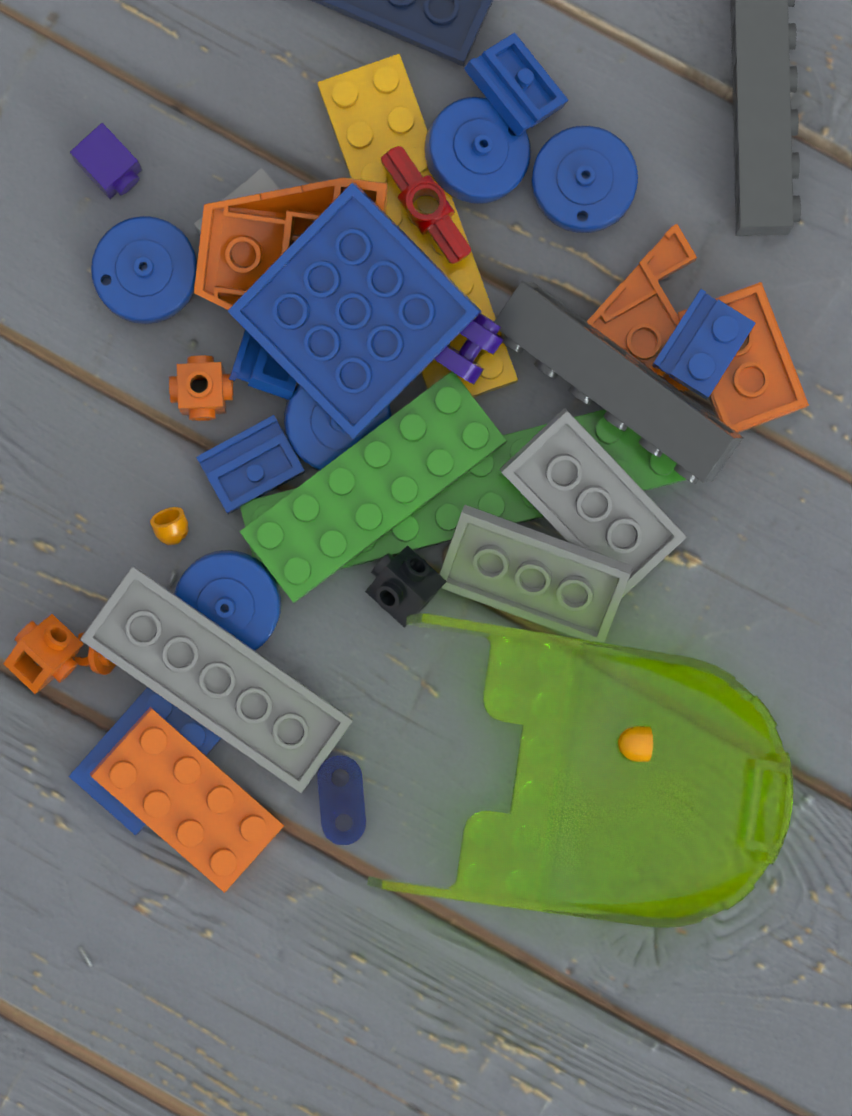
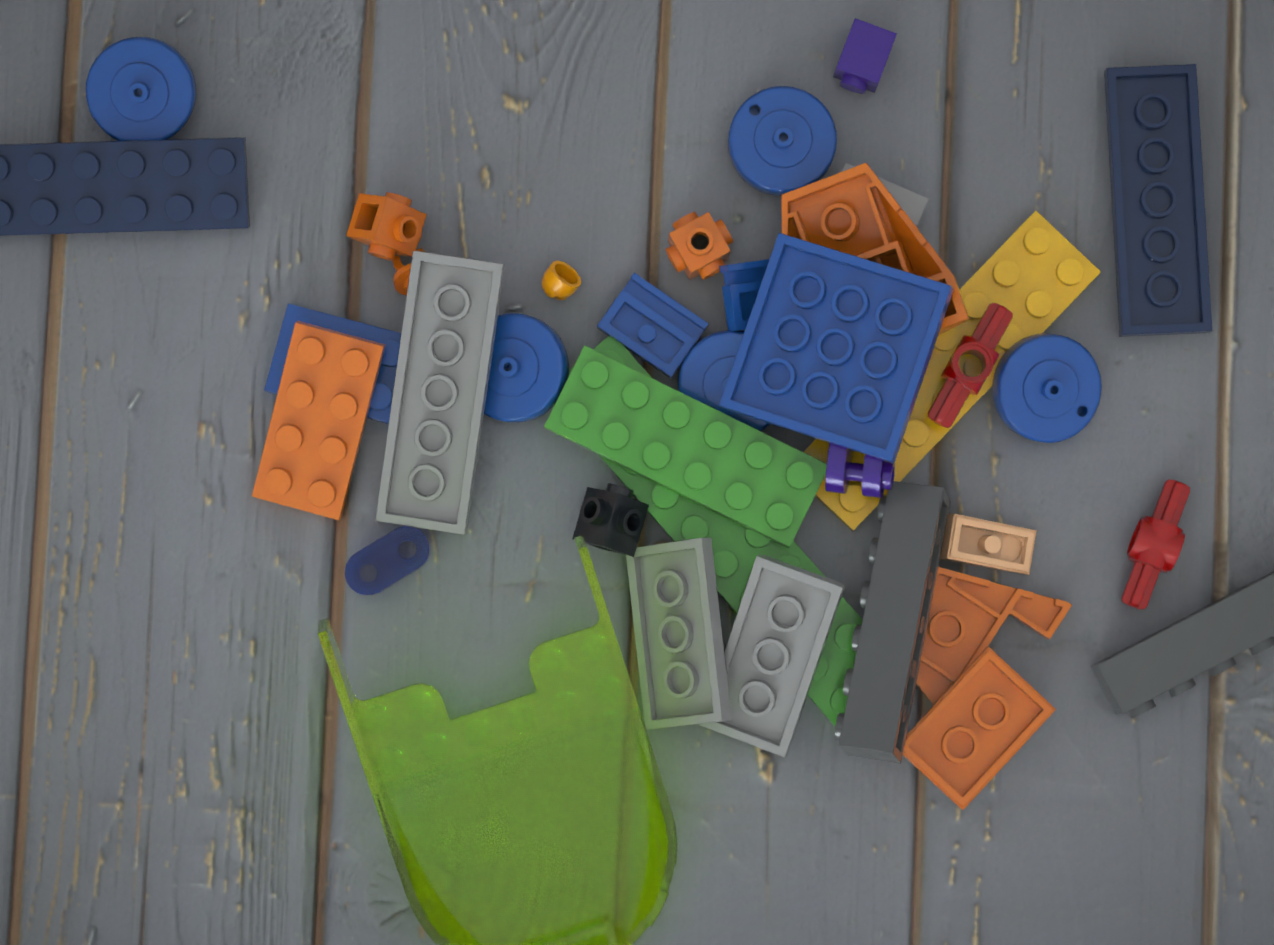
camera: 60 degrees right, 0 degrees up
blue plate [464,32,568,137] -> none
blue wheel [532,126,638,233] -> none
light orange hinge [618,726,653,762] -> none
blue plate [652,289,755,400] -> none
none -> light nougat slope [940,514,1037,575]
none -> red axle [1121,479,1190,610]

